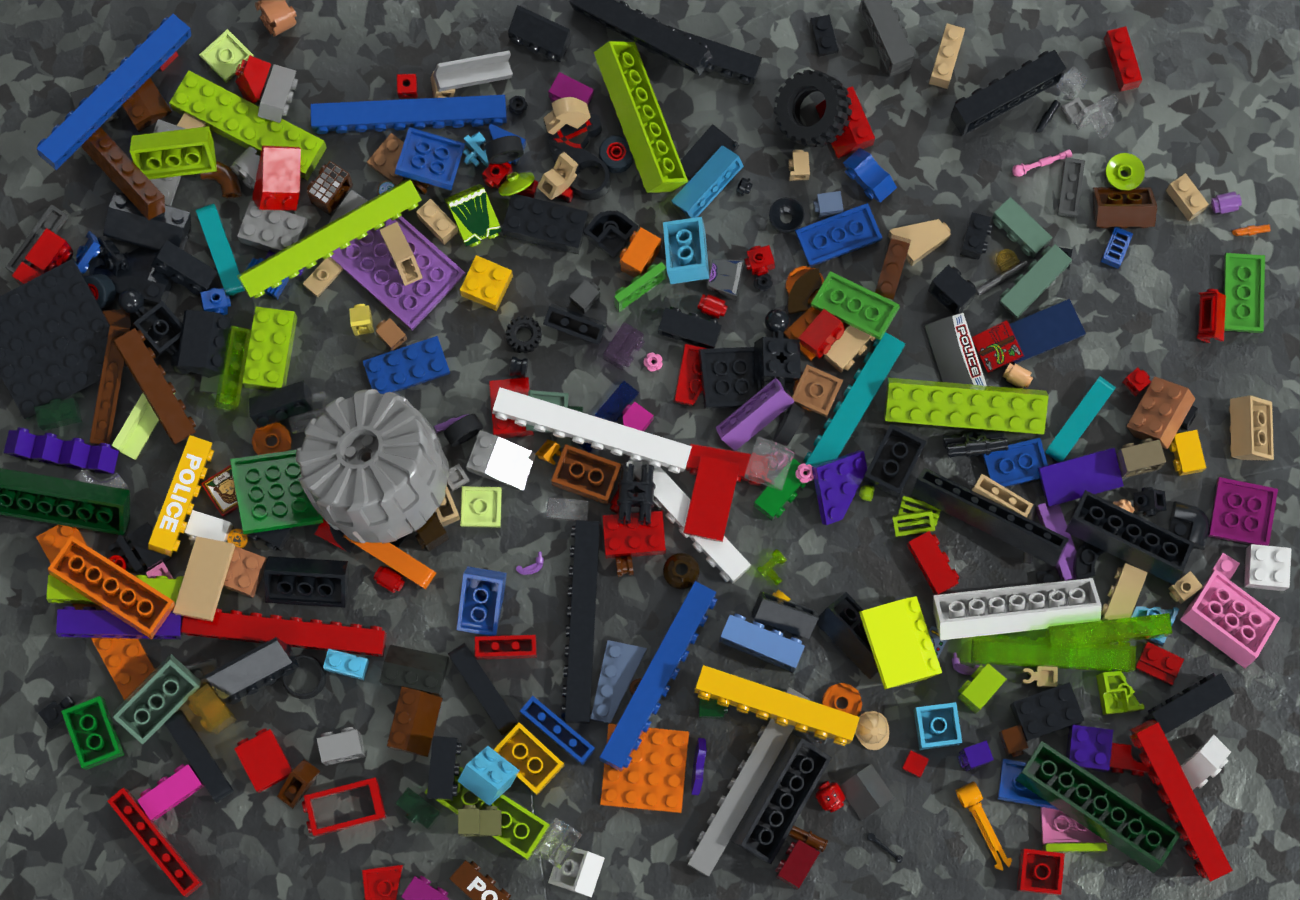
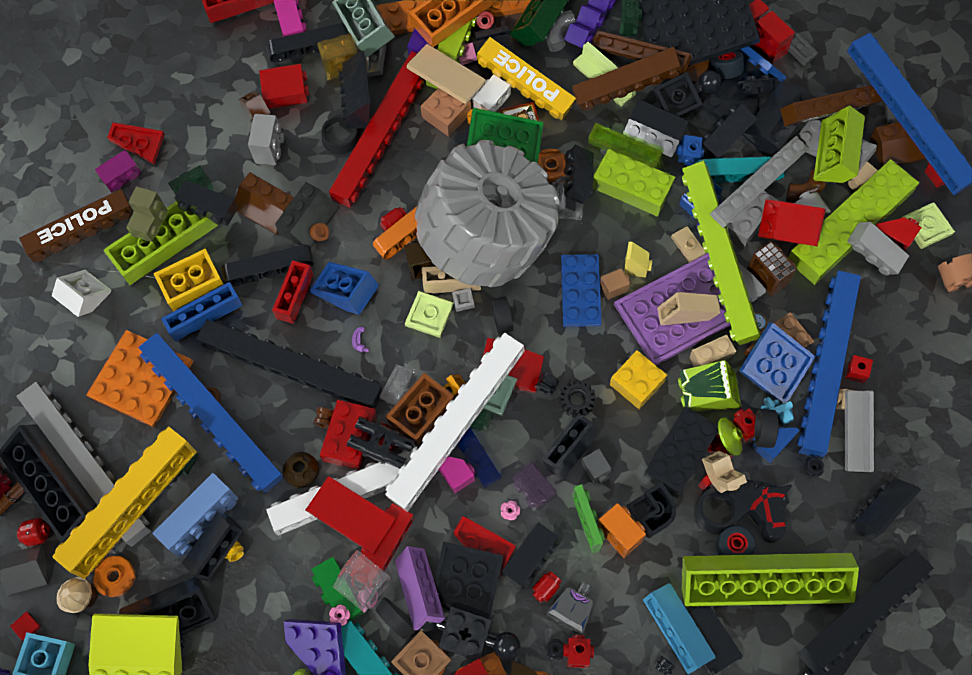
camera: 115 degrees right, 10 degrees down
black slope [264,556,348,608] -> none
red window [302,777,387,837] -> none
medium azure brick [323,649,369,681] -> none
medium lavender piece [434,414,469,433] -> none
medium azure brick [458,746,520,806] -> none
slope [466,430,536,491] -> none
clear brick [534,818,582,869] -> none
tan brick [544,97,591,135] -> none
magenta brick [548,72,594,106] -> none
sand blue wing [591,640,647,724] -> none
medium azure brick [663,217,710,284] -> none
dark purple tile [691,738,707,795] -> none
clear neon green piece [757,549,787,585] -> none
none -> dark orange tile [310,223,329,241]
none -> light grey plate [710,136,809,228]

